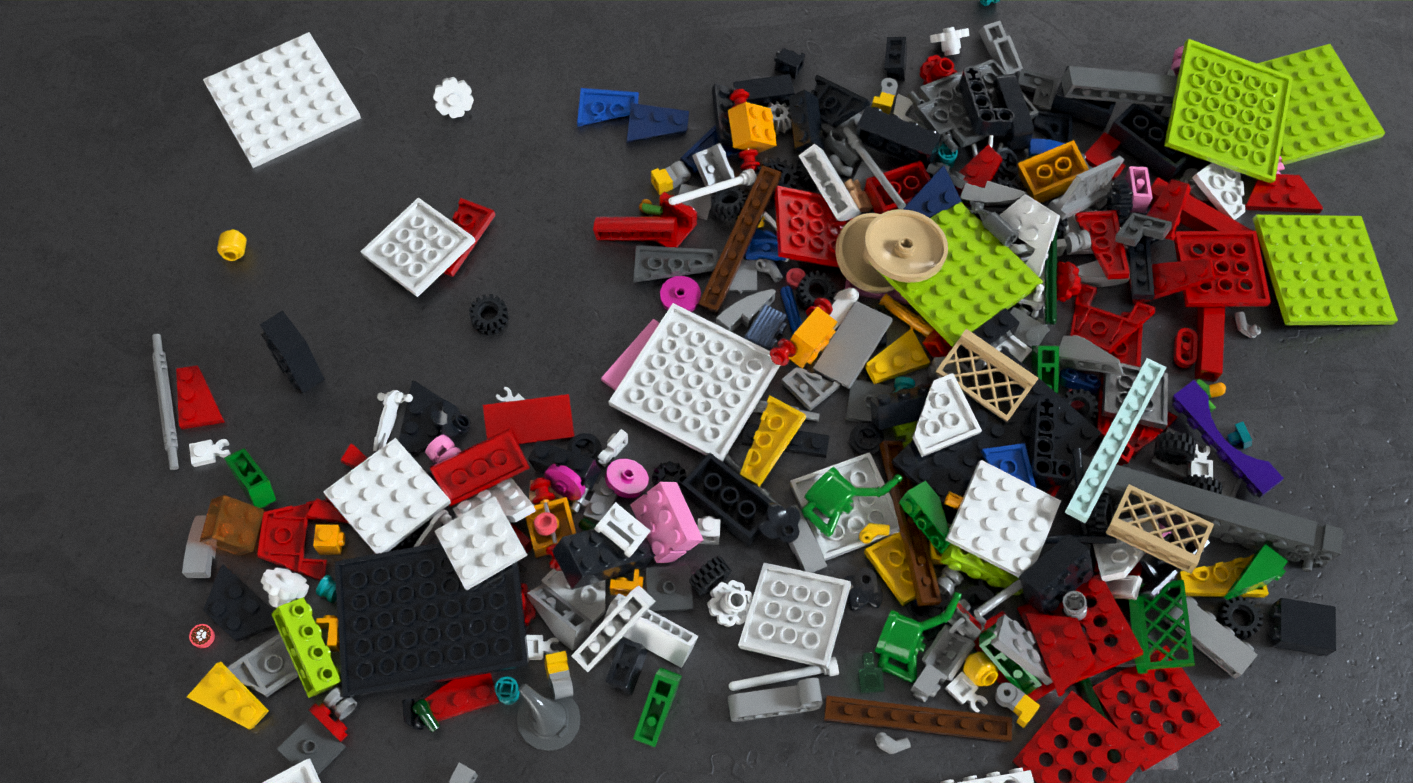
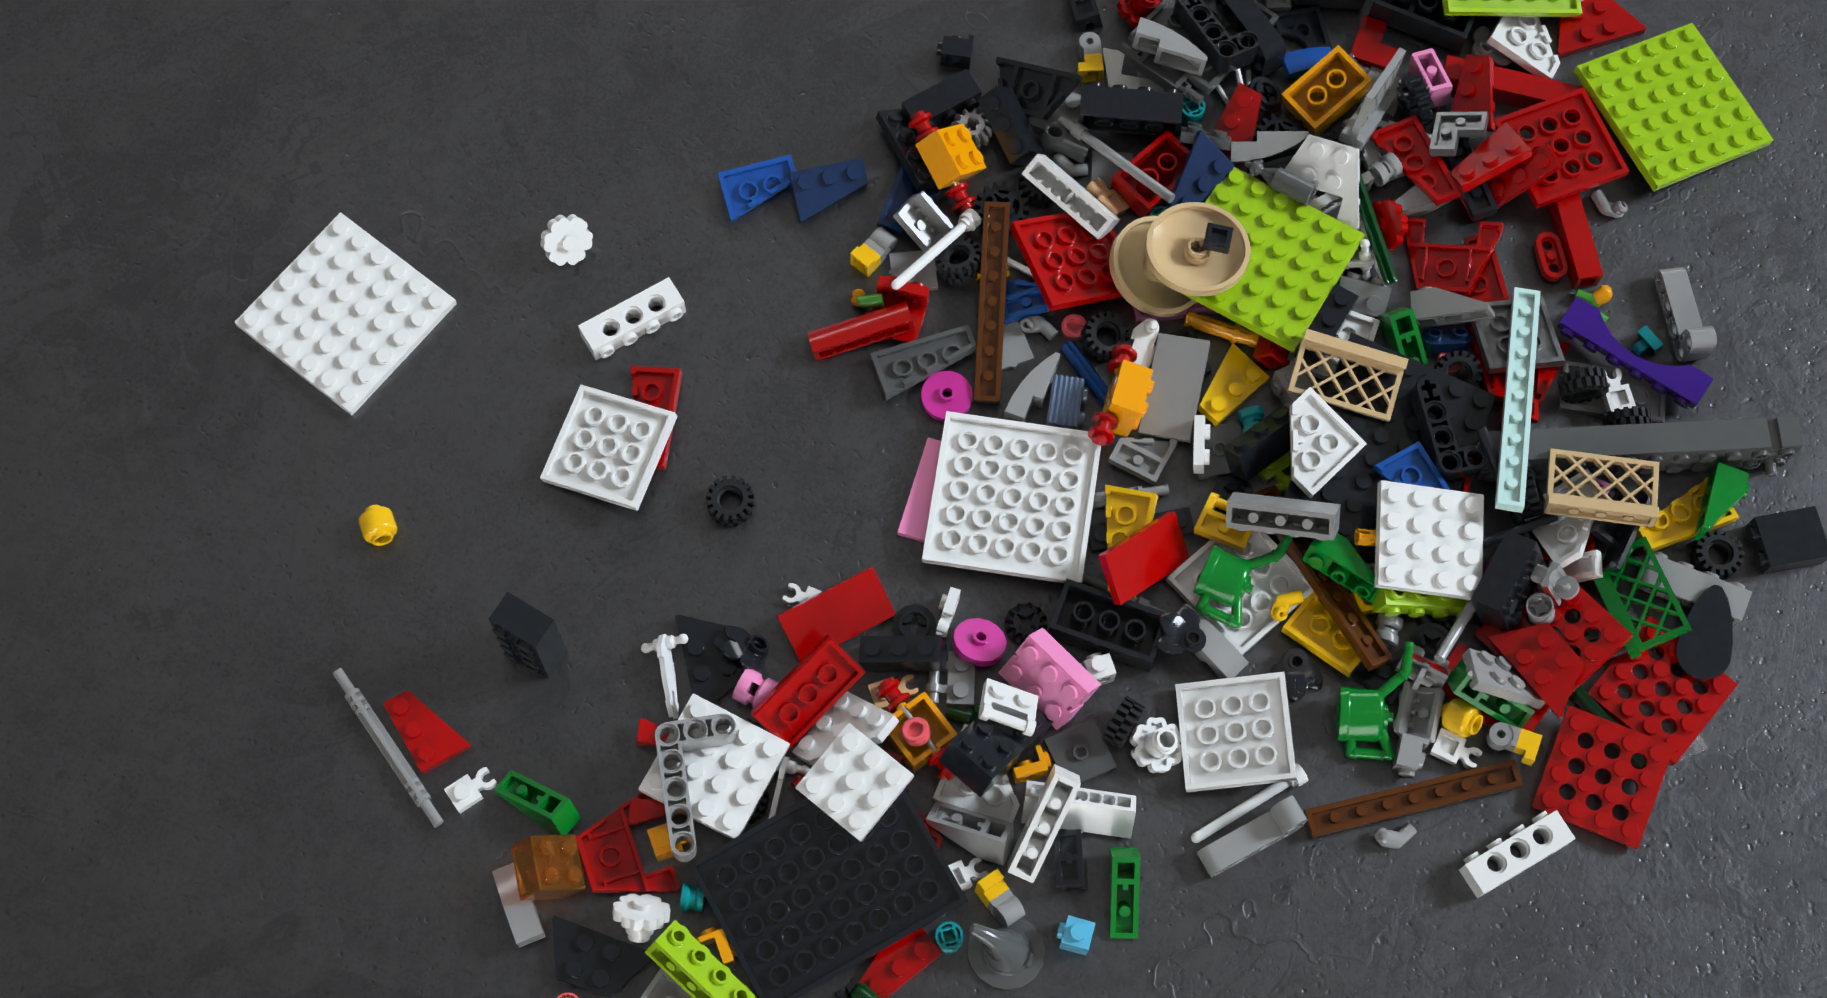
camera: 20 degrees left, 5 degrees up
dark pink plate [544,464,586,500] -> none
clear green plate [858,652,885,694] -> none
none -> white brick [578,277,686,360]
none -> light grey beam [655,713,737,862]
none -> medium azure brick [1056,915,1096,956]
none -> red tile [1098,511,1189,605]
none -> light grey slope [1131,17,1208,76]
none -> white plate [1193,415,1210,474]
none -> yellow plate [1194,492,1253,552]
none -> black tile [1202,222,1234,254]
none -> light grey brick [1226,492,1341,541]
none -> red wing [1450,122,1532,193]
none -> light grey hips [1531,561,1580,606]
none -> light grey beam [1654,266,1717,362]
none -> black shield [1675,585,1733,680]

